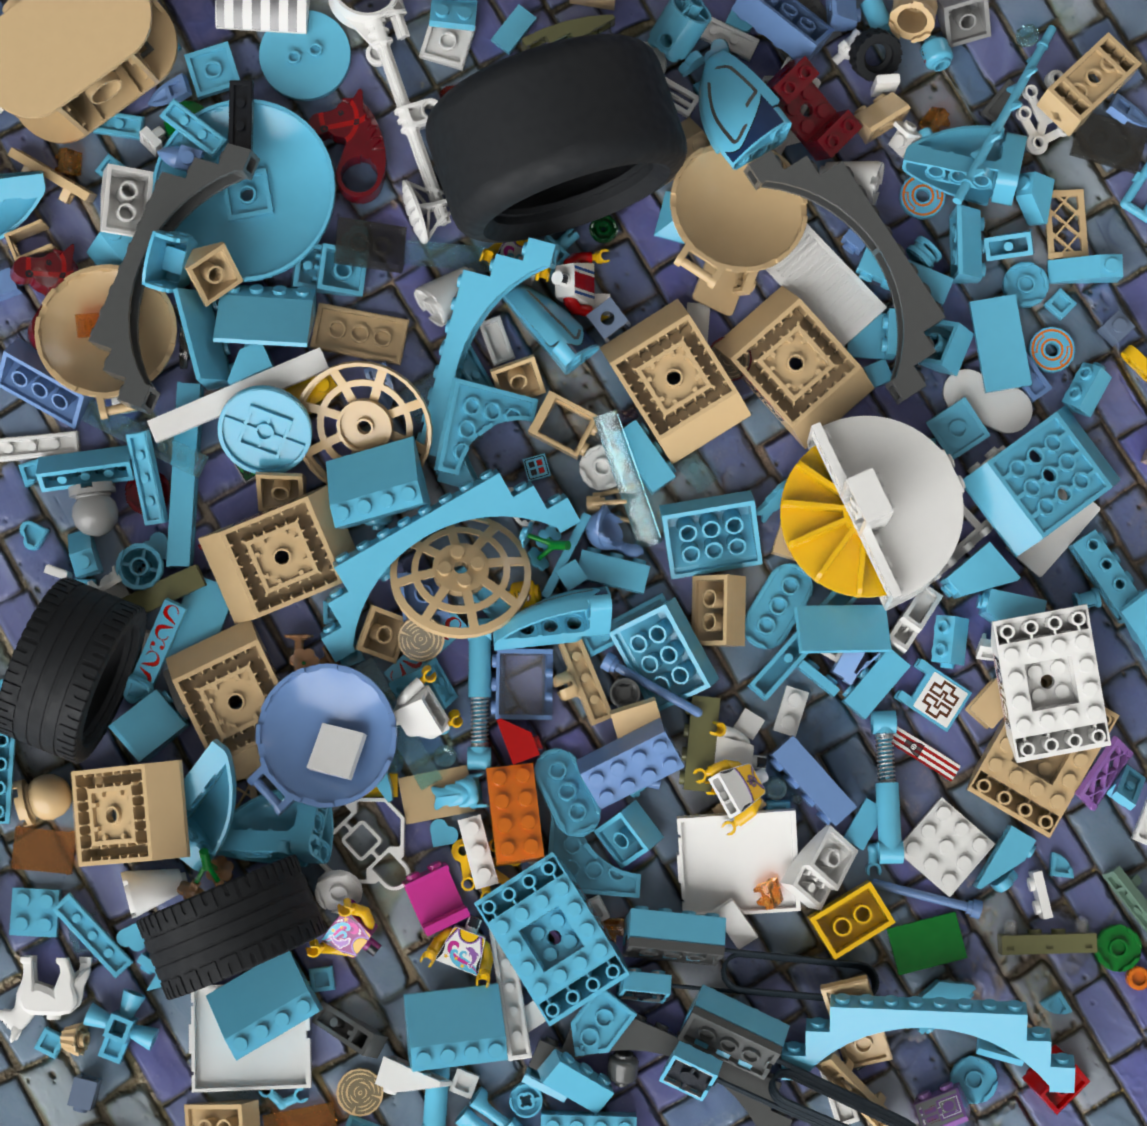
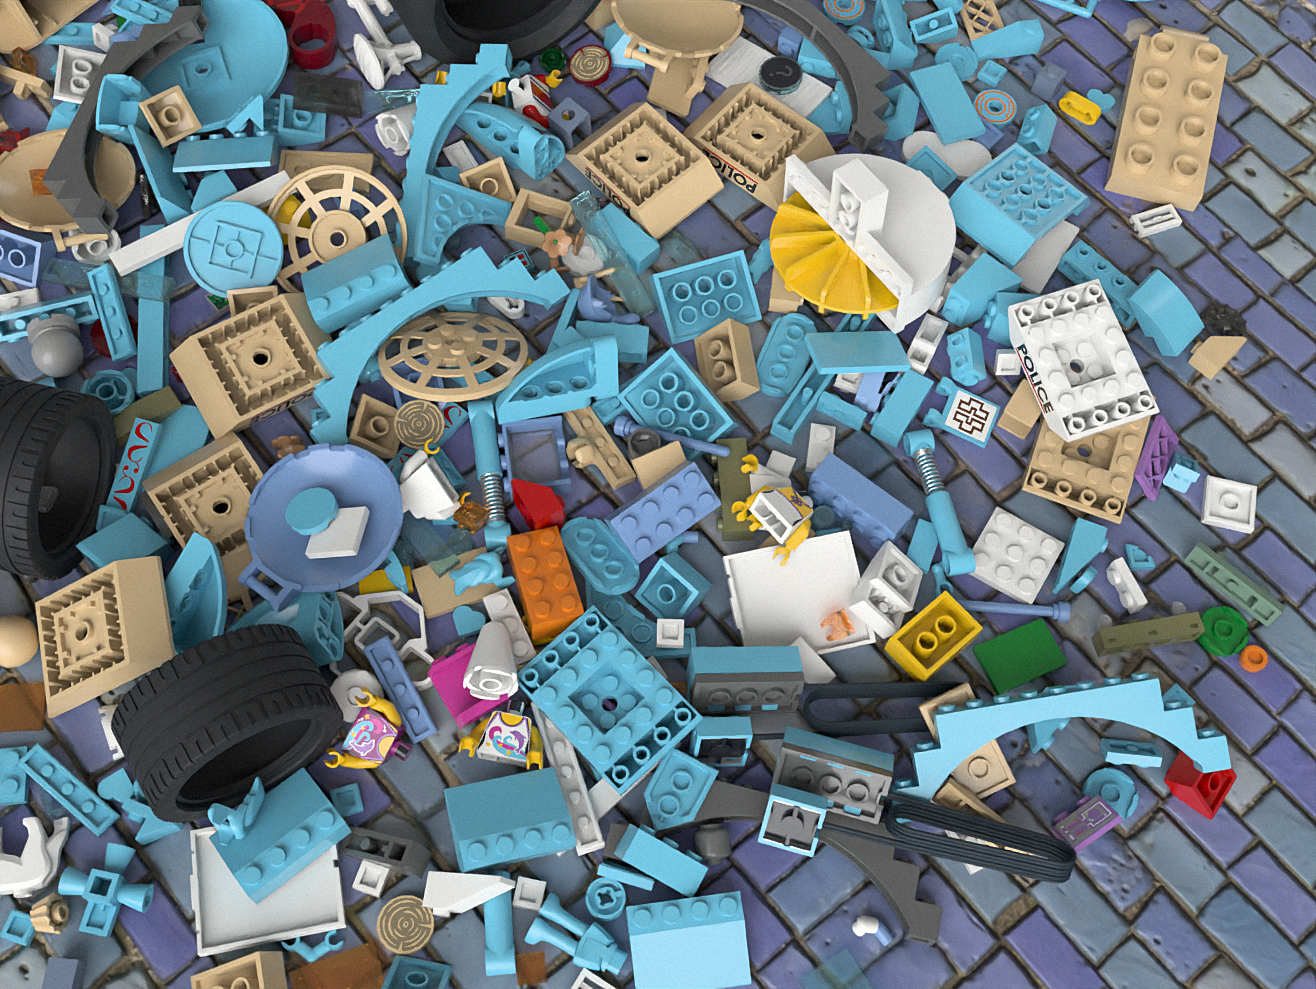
camera: 15 degrees left, 20 degrees down
medium azure plant [519,521,571,571] -> none
medium azure tile [863,359,892,388] -> none
sticker [892,726,961,781] -> none
none -> medium azure hair [208,777,265,846]
none -> medium azure slope [222,92,264,134]
none -> medium azure tile [285,487,339,535]
none -> white tile [352,860,390,898]
none -> medium blue tile [363,635,439,745]
none -> medium azure tile [434,166,461,185]
none -> clear orange tile [453,499,490,535]
none -> white cone [463,621,519,700]
none -> medium nougat plant [533,216,586,276]
none -> tile [568,45,613,87]
none -> white tile [656,619,684,649]
none -> black tile [758,56,803,95]

